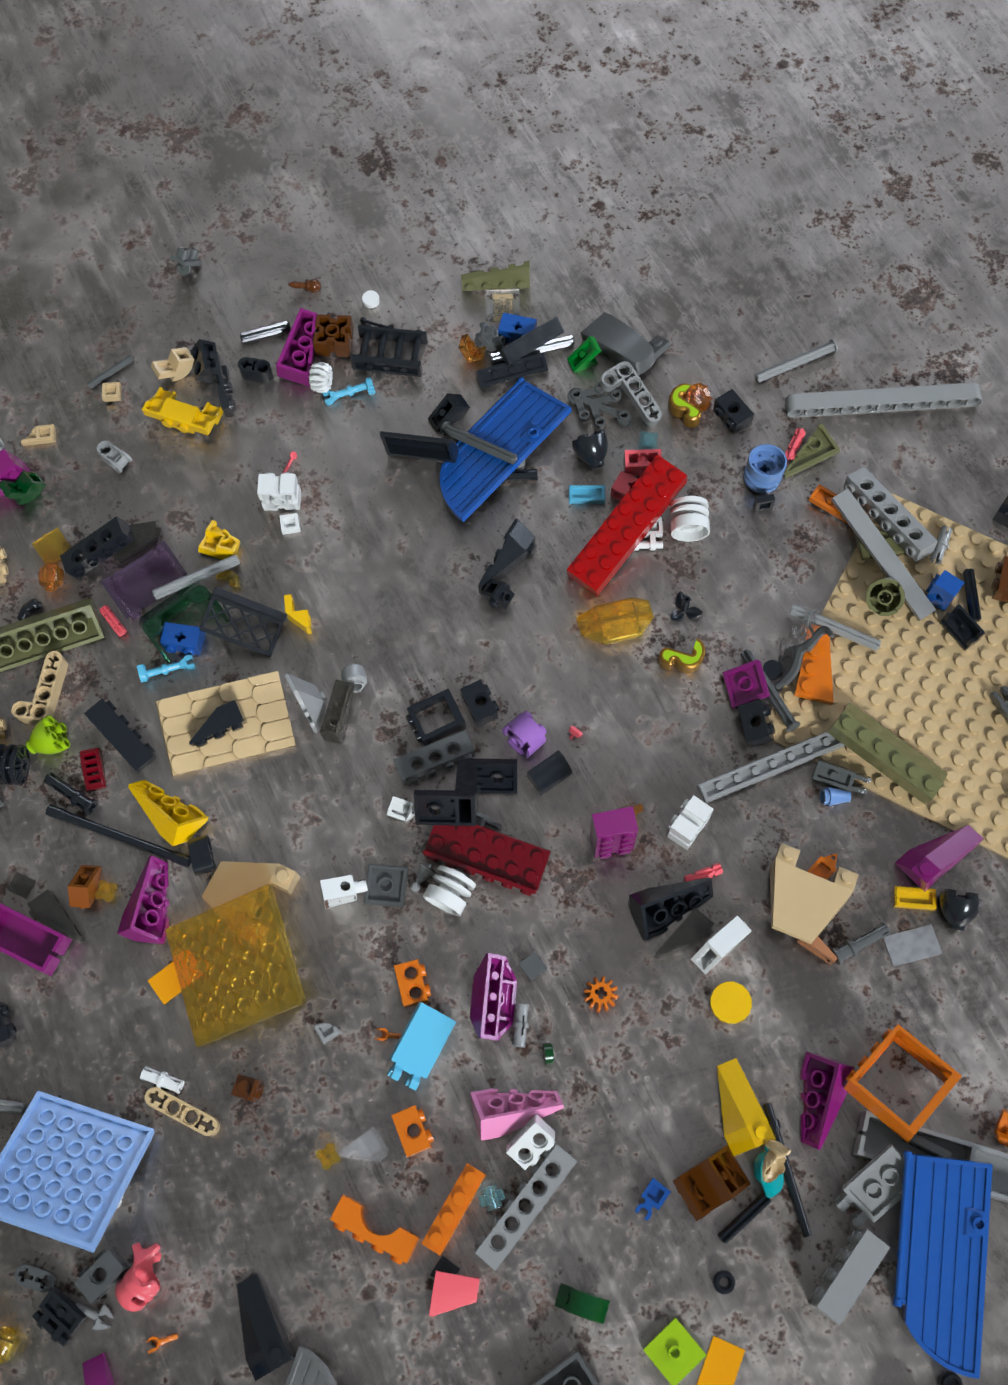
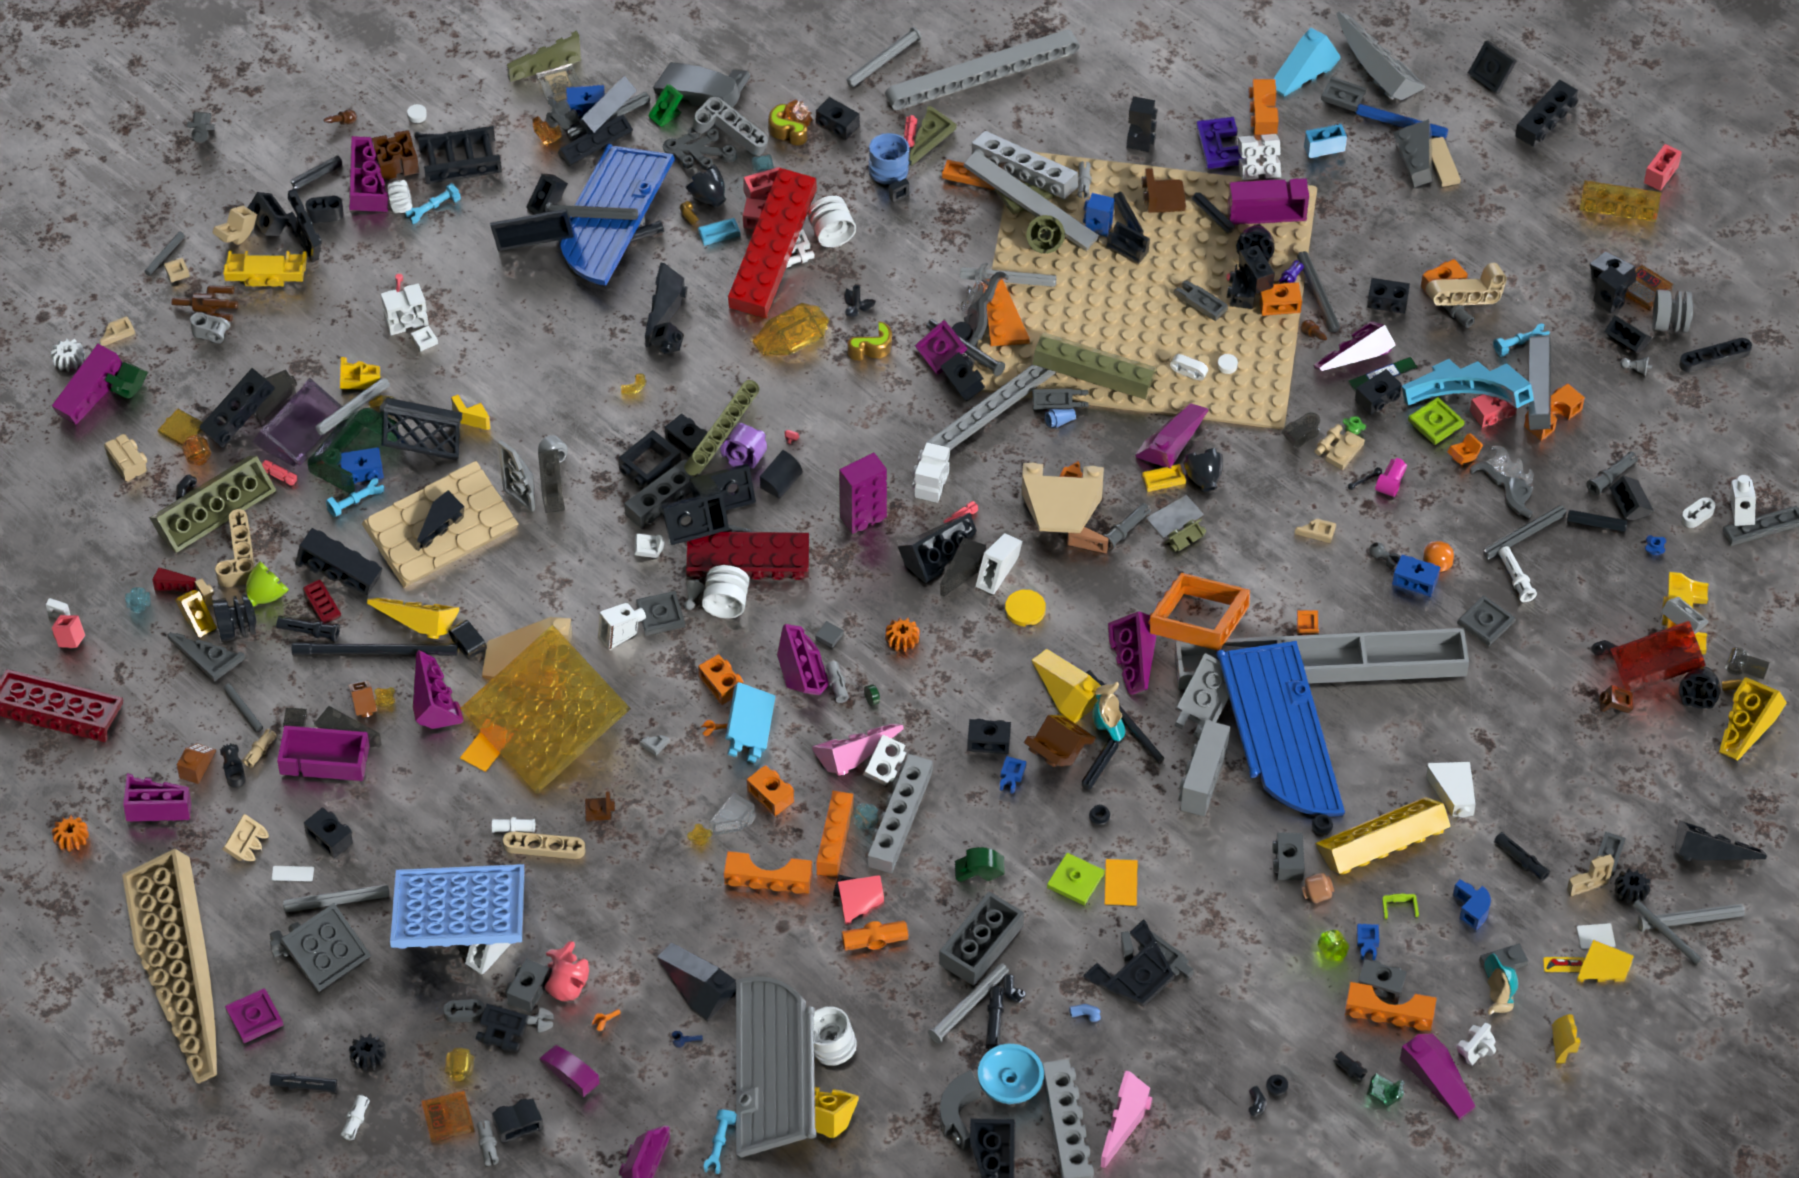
camera: 25 degrees left, 15 degrees down
none -> reddish brown plant [171,285,238,322]
none -> clear yellow arm [621,373,647,395]
none -> pearl gold arm [679,201,699,226]
none -> olive beam [684,380,760,477]
none -> orange piece [841,920,908,951]
none -> black brick [967,718,1011,754]
none -> olive hinge [1164,519,1206,552]
none -> white beam [1170,354,1208,381]

